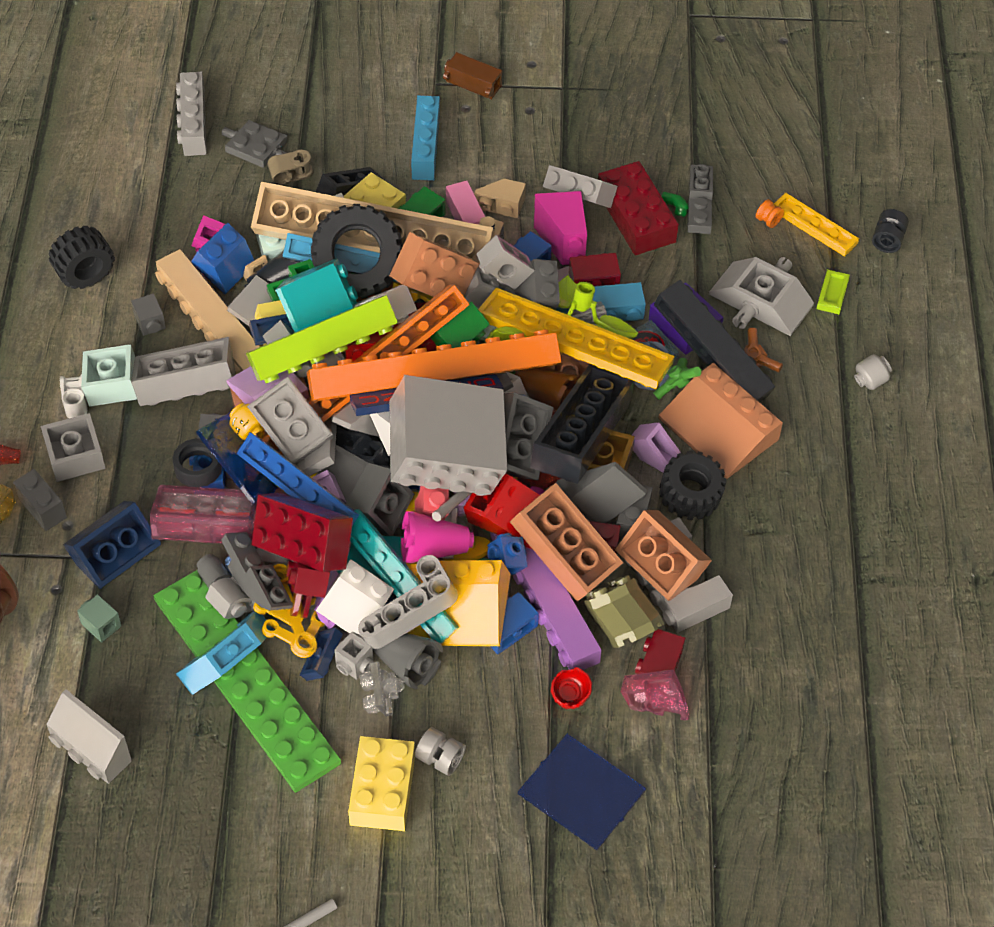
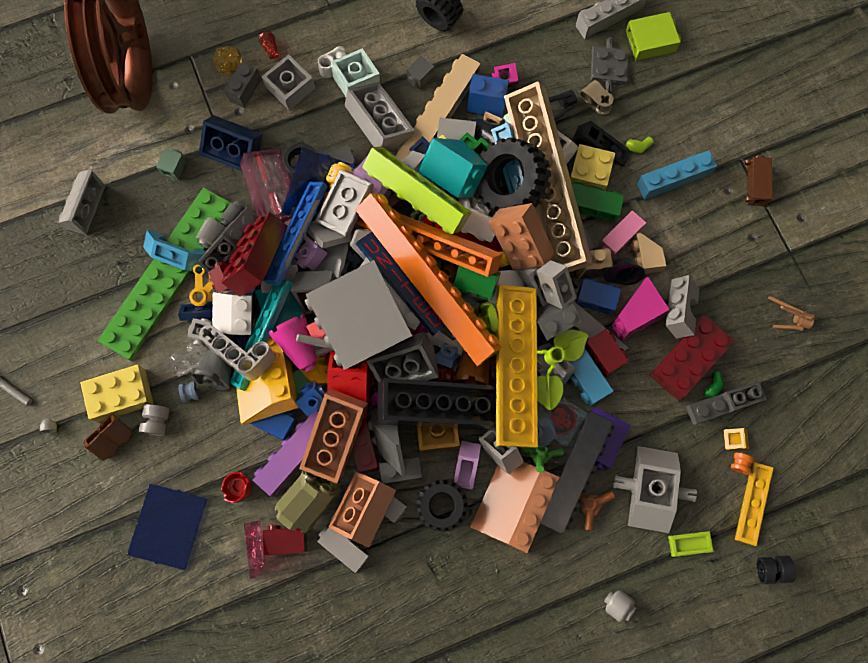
camera: 70 degrees right, 20 degrees up
none -> light grey hinge [40,418,57,433]
none -> reddish brown brick [83,414,132,461]
none -> sand blue wheel [178,381,200,403]
none -> light grey brick [479,430,524,475]
none -> black piece [603,257,645,285]
none -> lime brick [626,12,681,61]
none -> lime arm [626,136,654,153]
none -> yellow slope [724,428,749,450]
none -> medium nougat plant [768,296,815,331]

